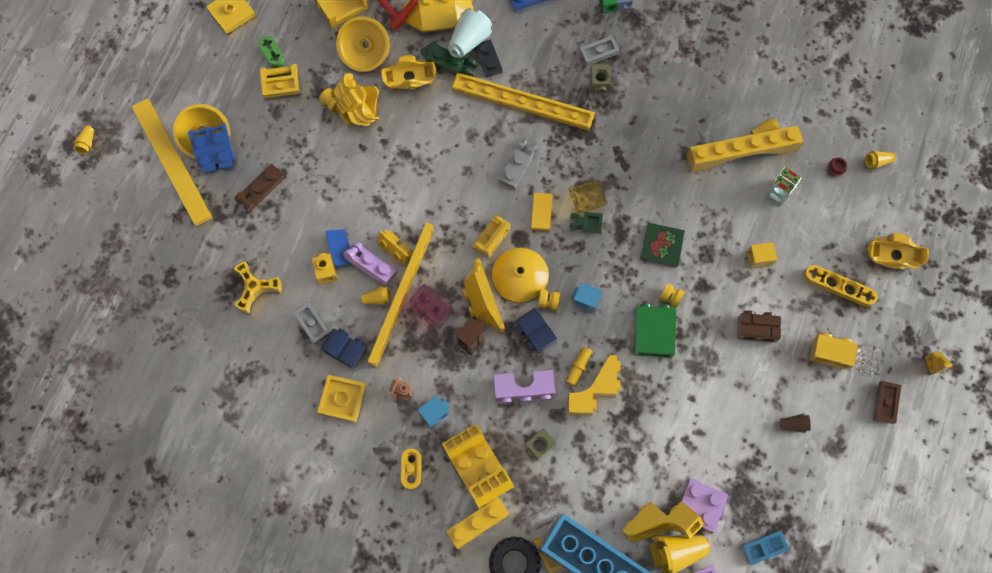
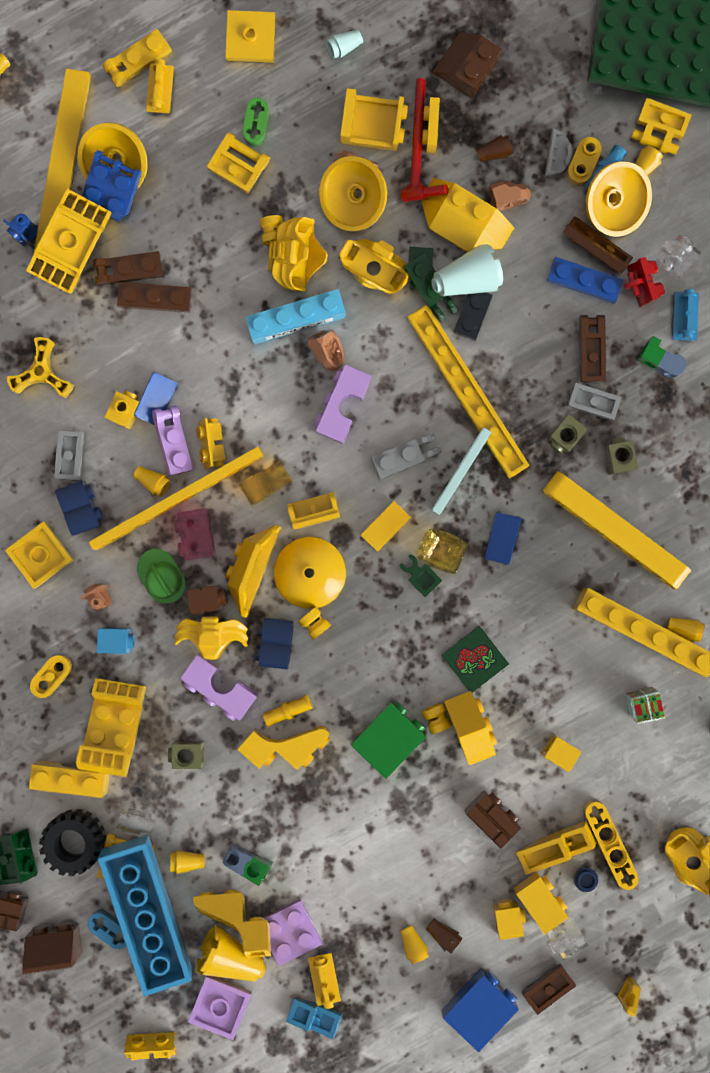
camera: 45 degrees right, 15 degrees up
dark azure brick [571,282,602,313] -> none
none -> blue hinge [3,214,38,249]
none -> yellow plate [26,188,112,294]
none -> yellow plate [102,29,172,87]
none -> reddish brown plate [117,282,192,313]
none -> bright green piece [137,549,185,603]
none -> yellow hinge [146,59,174,114]
none -> yellow cone [170,850,205,874]
none -> yellow piece [174,617,248,661]
none -> leg [223,844,273,886]
none -> clear yellow plate [239,461,293,507]
none -> medium azure brick [245,289,346,345]
none -> nougat rock [308,329,344,371]
none -> yellow hinge [308,953,341,1009]
none -> lavender arch [314,364,372,445]
none -> yellow cone [400,925,429,964]
none -> light aqua tile [432,428,492,515]
none -> blue brick [441,968,519,1053]
none -> yellow brick [444,691,497,765]
none -> blue slope [484,512,521,565]
none -> yellow brick [493,899,526,940]
none -> yellow slope [516,820,597,875]
none -> yellow beam [542,471,691,590]
none -> dark blue plate [574,867,598,892]
none -> reddish brown plate [579,315,606,382]
none -> olive brick [604,437,638,475]

